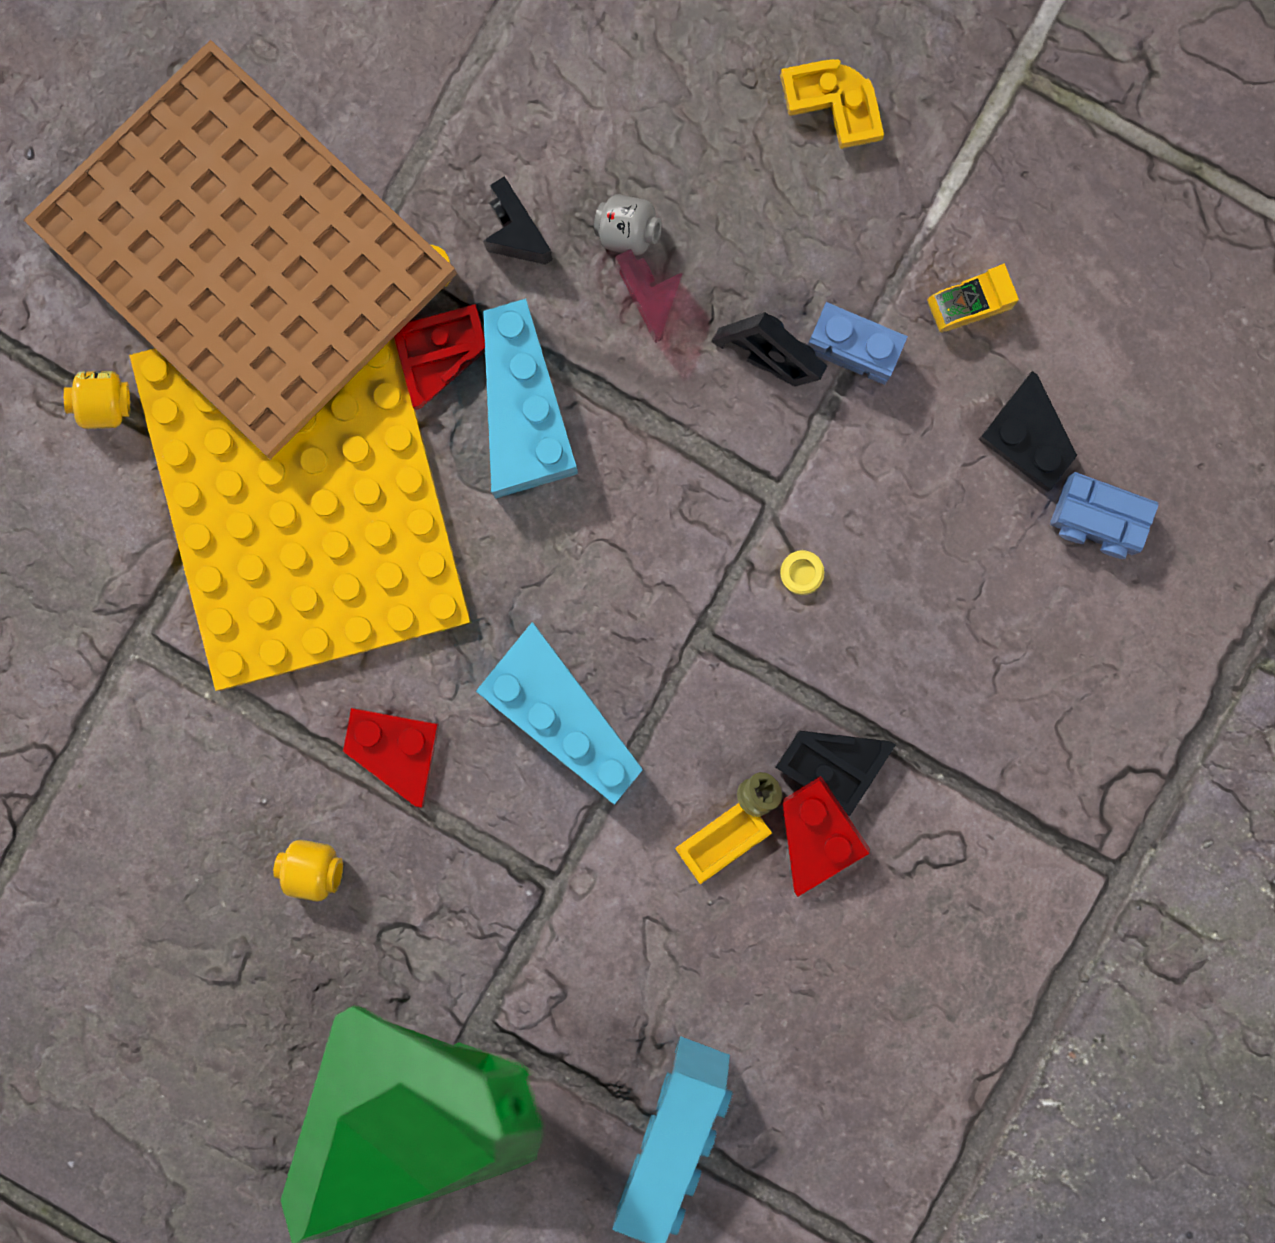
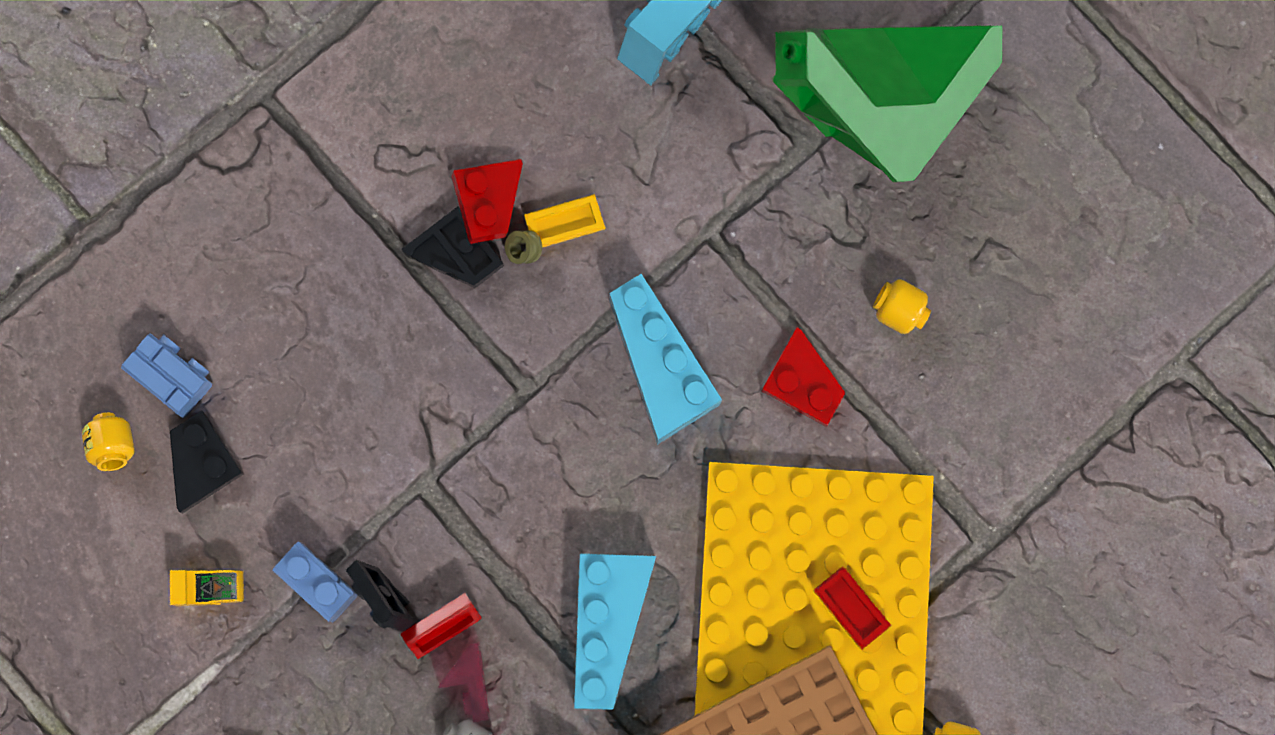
camera: 170 degrees left, 5 degrees down
red wing [394,304,485,410] -> none
light yellow tile [780,550,824,595] -> none
none -> yellow head [82,412,135,471]
none -> red tile [400,593,482,659]
none -> red tile [813,566,892,650]

